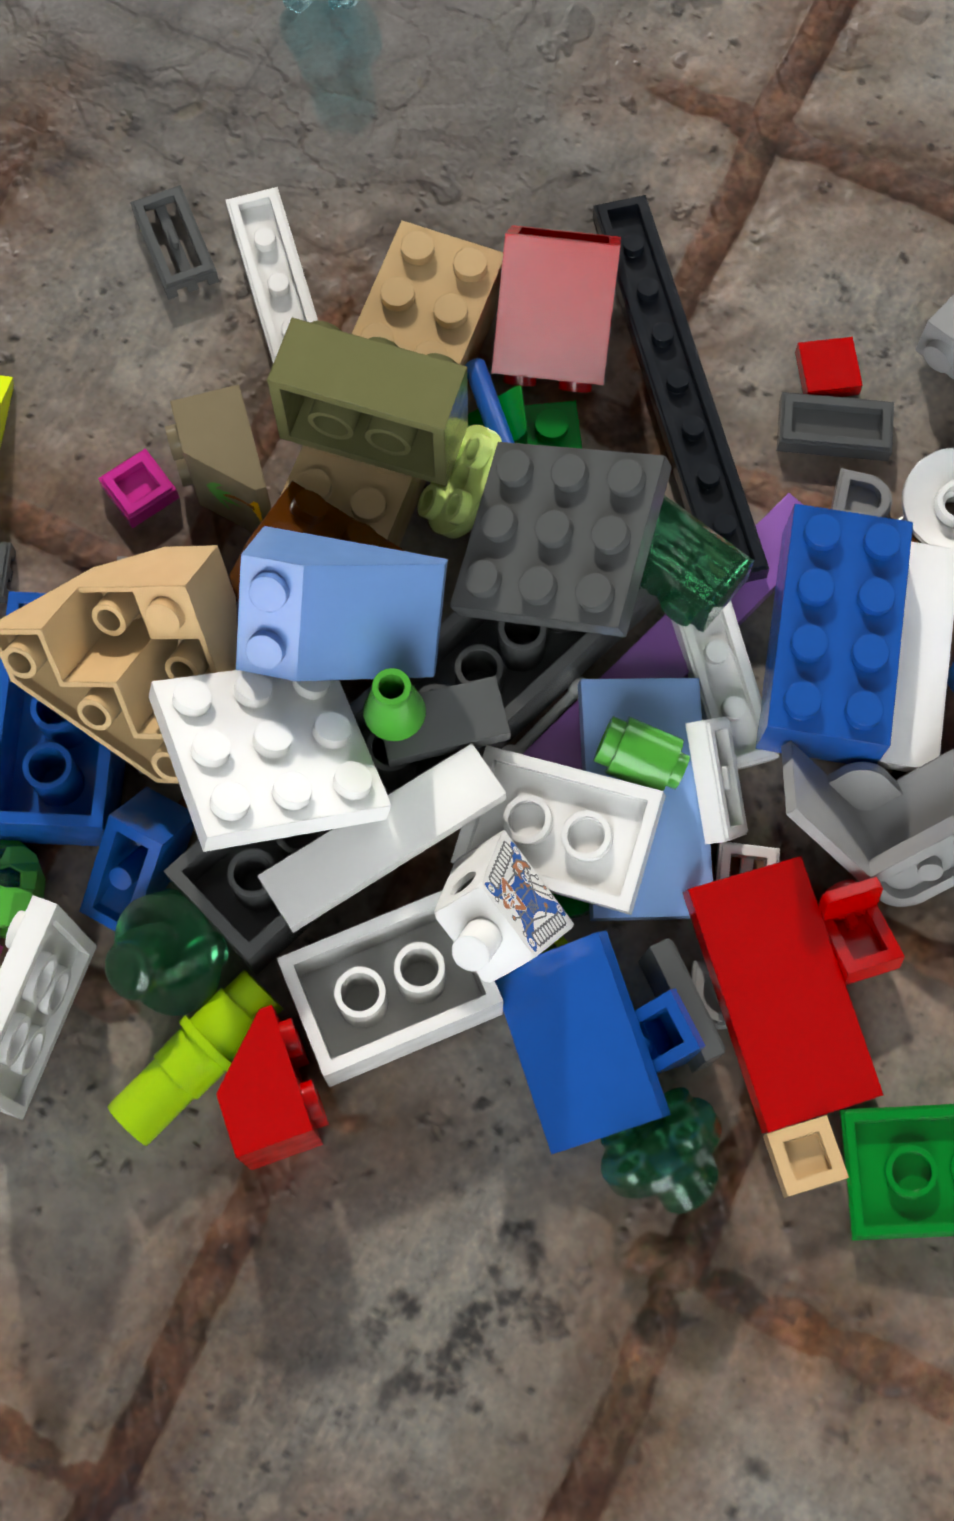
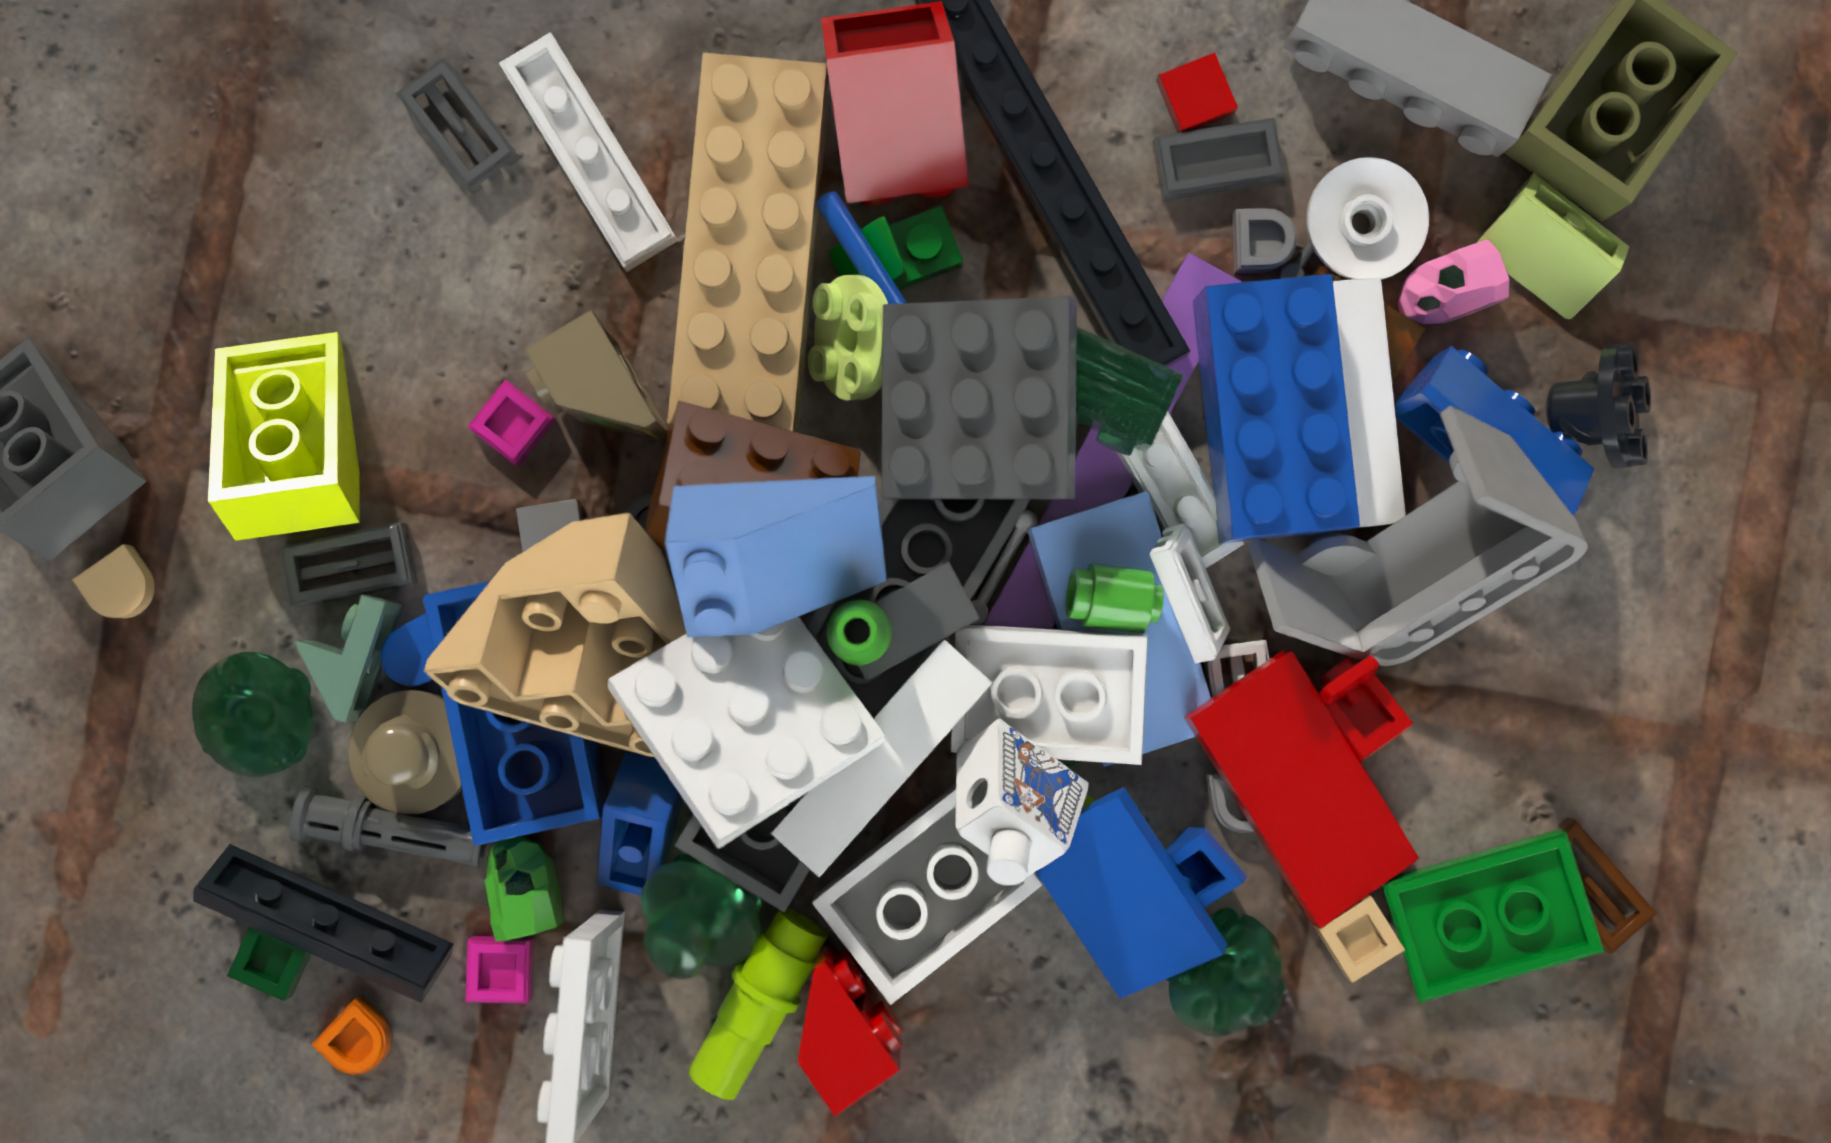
camera: 15 degrees left, 15 degrees up
olive brick [267,317,468,486] -> none
dark grey tile [638,938,726,1073] -> none

